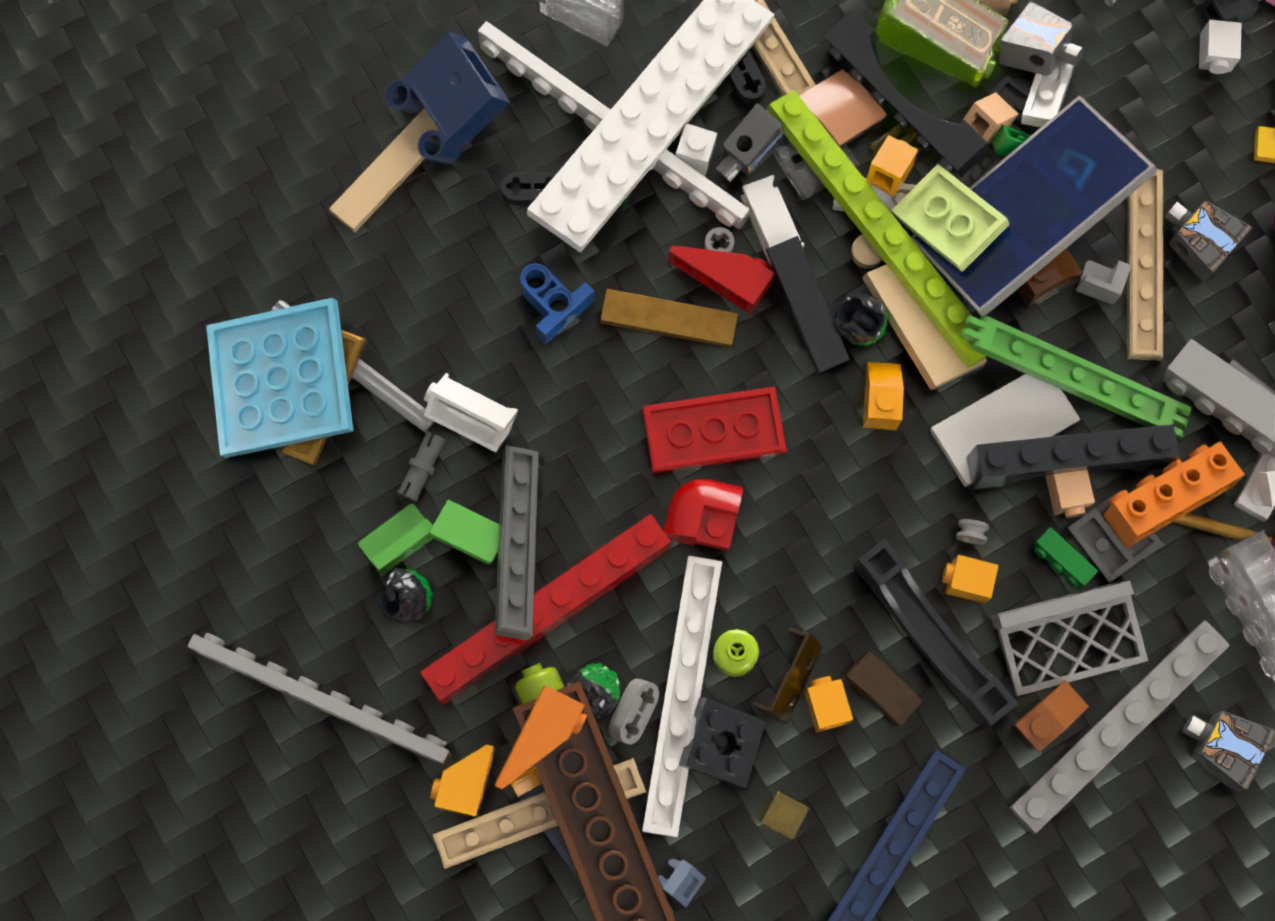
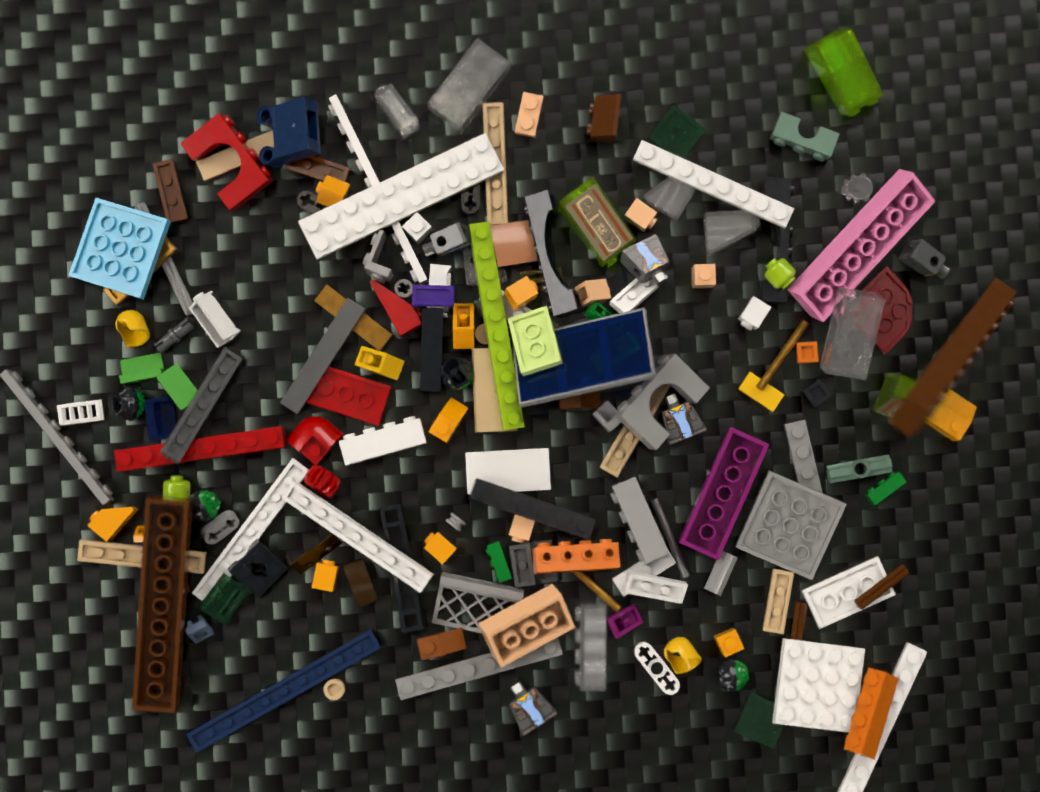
camera: 30 degrees right, 10 degrees up
orange slope [495,685,587,789] -> none
blue tile [520,263,595,345] -> none
lime head [713,629,759,677] -> none
clear yellow plate [761,791,809,840] -> none
bright green hinge [961,316,1191,440] -> none
none -> white slope [57,399,105,426]
none -> yellow hair [115,310,150,348]
none -> clear blue panel [144,396,177,442]
none -> reddish brown plate [152,159,189,224]
none -> red arch [180,113,273,211]
none -> clear green plate [198,573,252,626]
none -> dark grey tile [280,298,366,414]
none -> white plate [282,480,433,593]
none -> reddish brown plate [284,156,351,182]
none -> red gear [304,465,340,498]
none -> light orange brick [315,175,350,207]
none -> tan tile [324,678,345,700]
none -> white brick [339,416,427,466]
none -> yellow slope [354,346,405,380]
none -> light grey bracket [363,230,393,284]
none -> dark purple tile [412,285,455,307]
none -> light orange slope [453,303,475,349]
none -> light nougat brick [478,584,575,668]
none -> light grey arch [614,354,710,450]
none -> light nougat brick [692,264,716,288]

